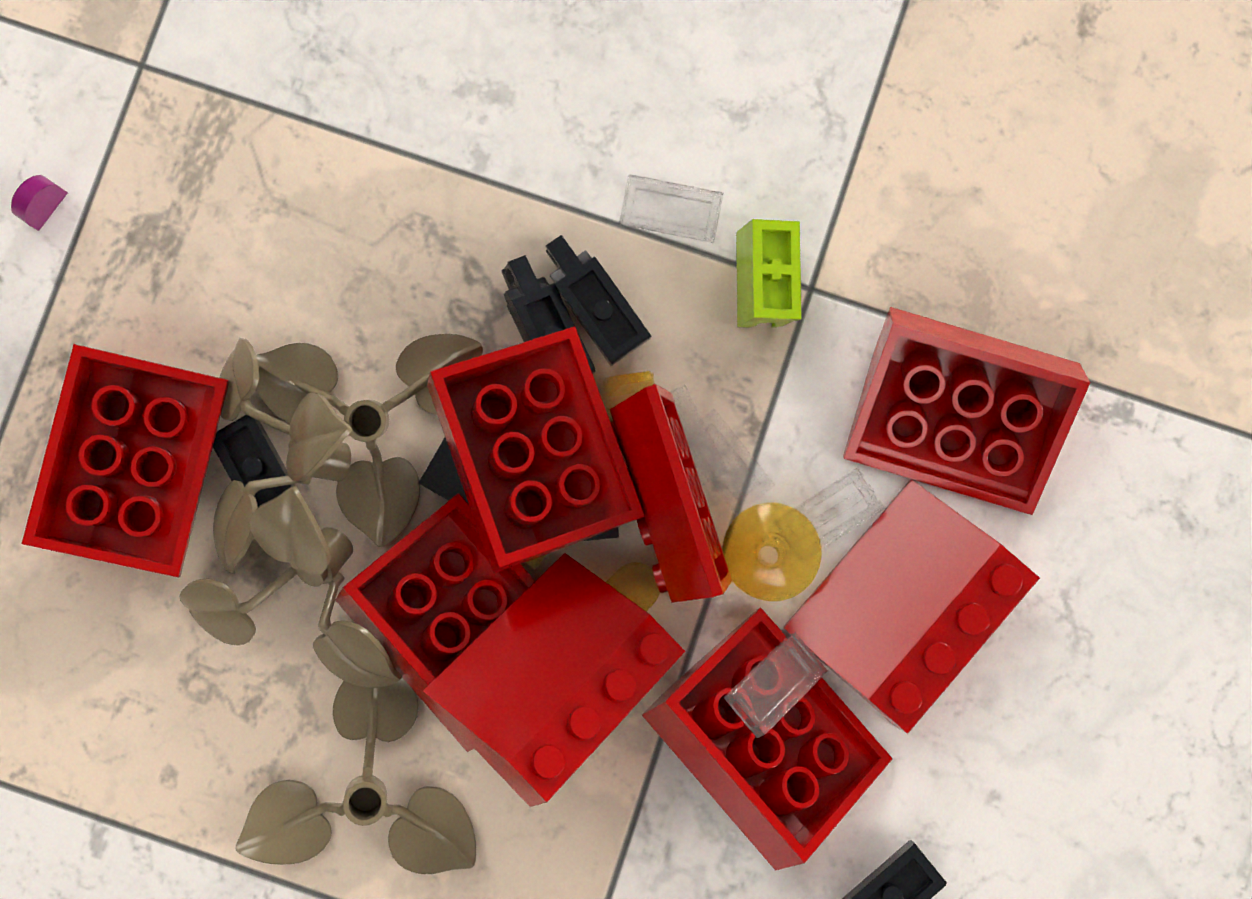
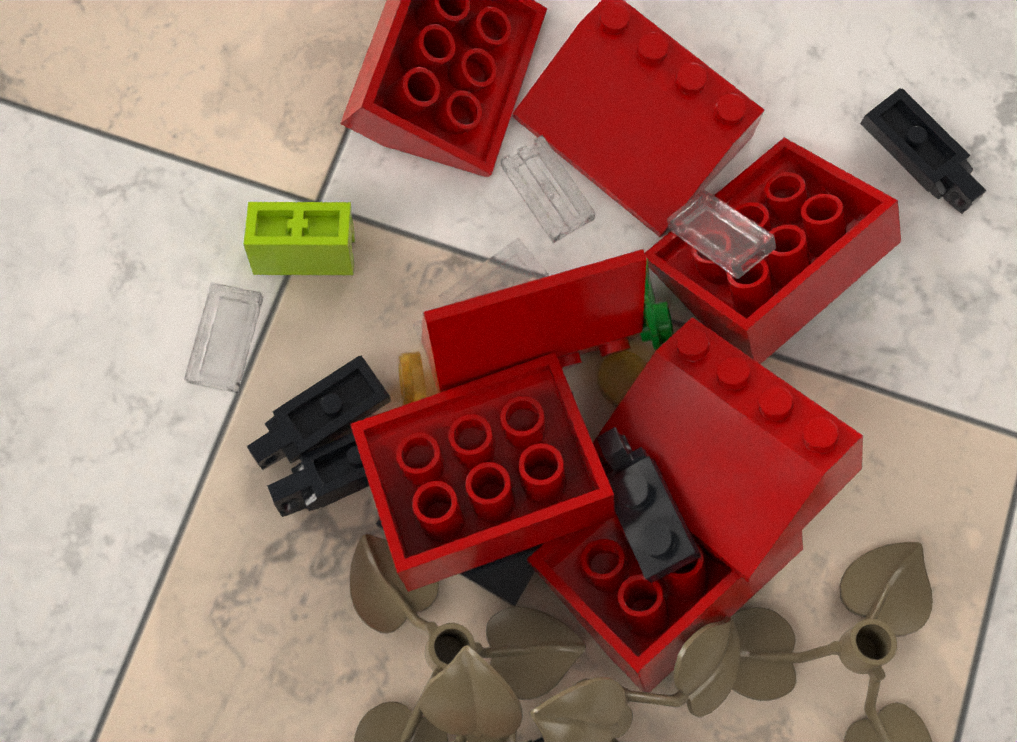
camera: 90 degrees left, 10 degrees down
clear yellow dish [722,502,822,601] -> none
none -> black hinge [596,427,701,583]
none -> green plate [640,258,674,351]

